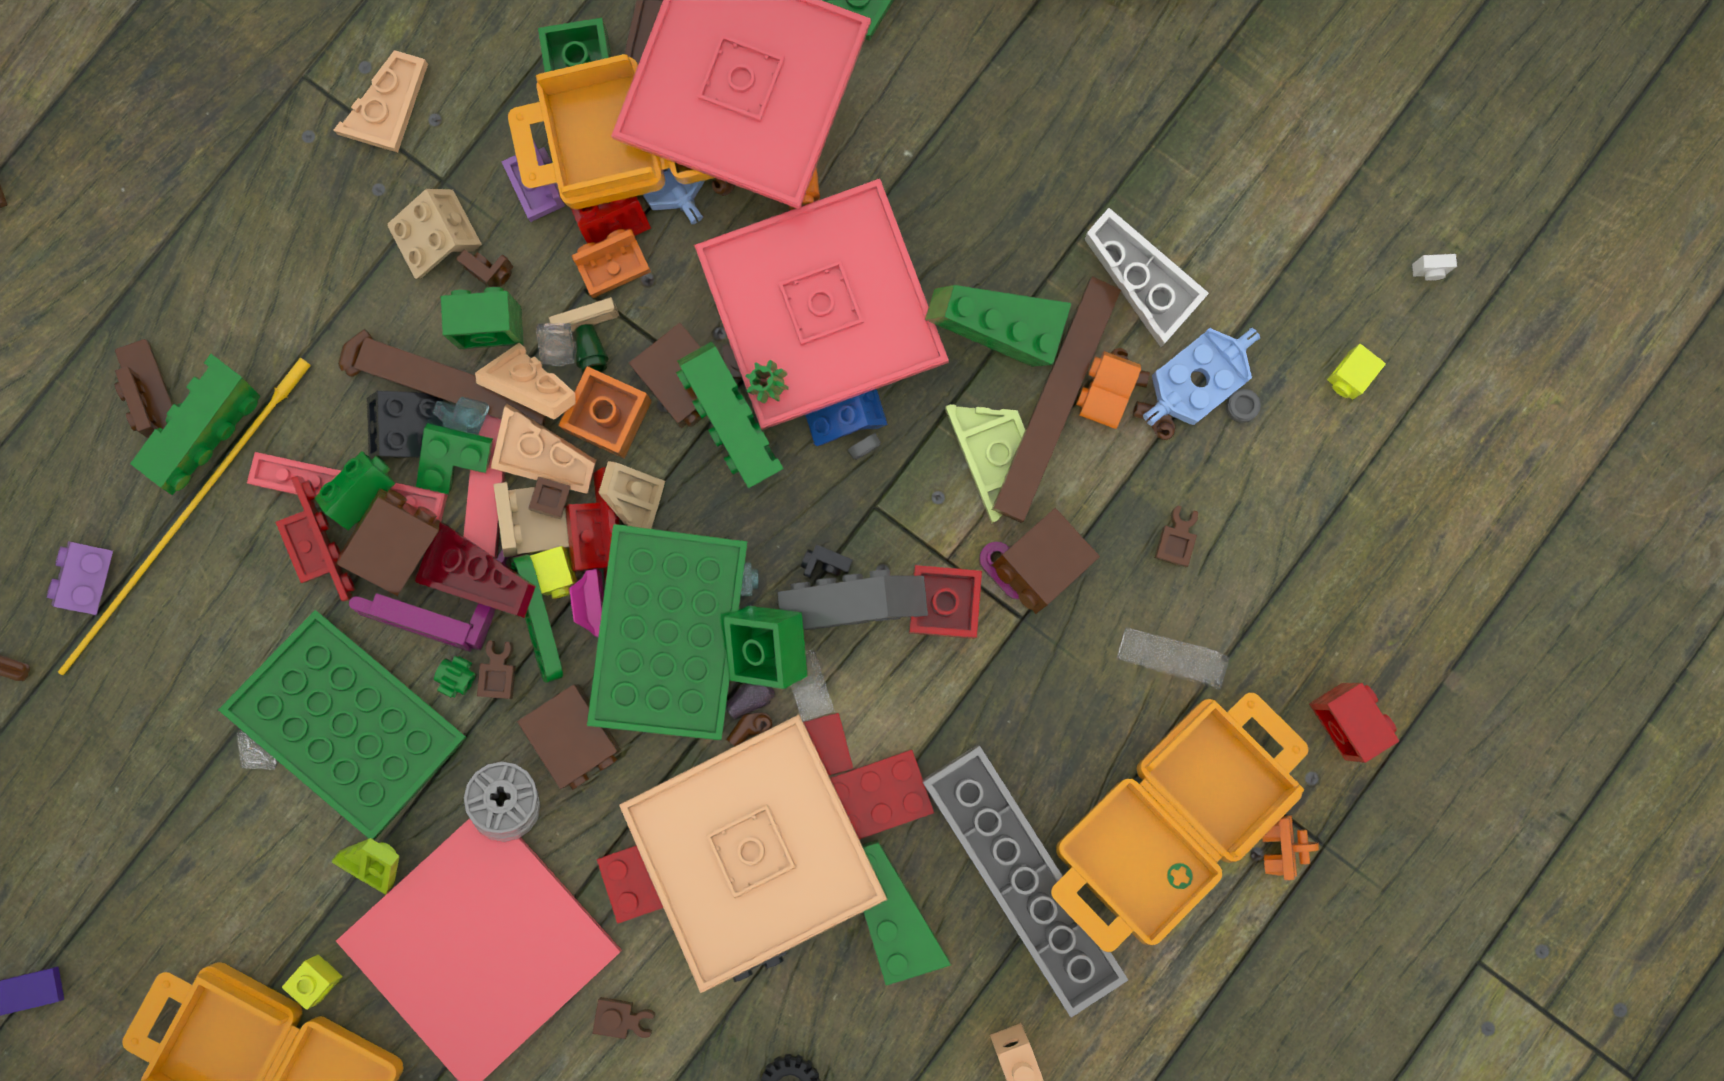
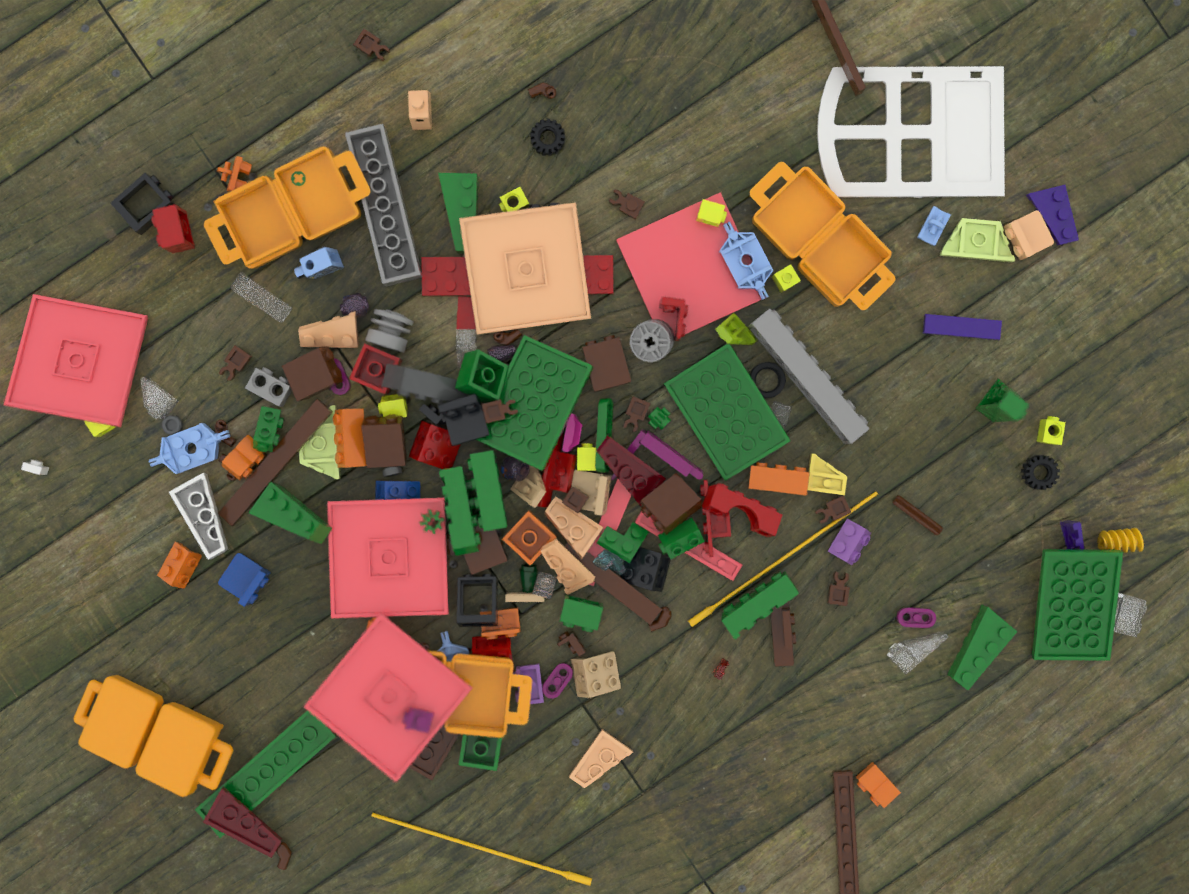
camera: 165 degrees left, 5 degrees up
none -> coral tile [4,294,148,428]
none -> black window [110,173,176,235]
none -> clear slope [141,377,179,419]
none -> orange bracket [157,542,202,589]
none -> blue bracket [218,553,271,607]
none -> light grey brick [245,367,292,407]
none -> green brick [253,406,284,452]
none -> light blue torso [294,247,344,279]
none -> light nougat wing [298,311,359,348]
none -> orange brick [333,408,367,468]
none -> clear purple head [340,293,370,319]
none -> reddish brown brick [362,414,407,468]
none -> light grey wheel [365,309,414,353]
none -> neon yellow brick [378,394,408,417]
none -> magenta bracket [402,707,434,733]
none -> red bracket [409,421,461,469]
none -> black bracket [438,394,489,446]
none -> black window [457,574,498,627]
none -> green wedge [467,450,508,531]
none -> reddish brown plate [482,400,518,424]
none -> neon yellow brick [499,187,529,212]
none -> head [501,456,530,482]
none -> magenta plate [542,663,573,699]
none -> red bracket [659,297,688,341]
none -> neon yellow brick [696,199,727,227]
none -> red arch [701,483,782,537]
none -> clear red tile [713,658,729,680]
none -> light blue plate [719,222,773,300]
none -> light grey brick [748,309,869,444]
none -> black tyre [749,362,786,399]
none -> orange brick [749,462,810,496]
none -> light yellow wing [808,453,847,495]
none -> reddish brown plate [815,495,852,523]
none -> reddish brown plate [827,571,850,606]

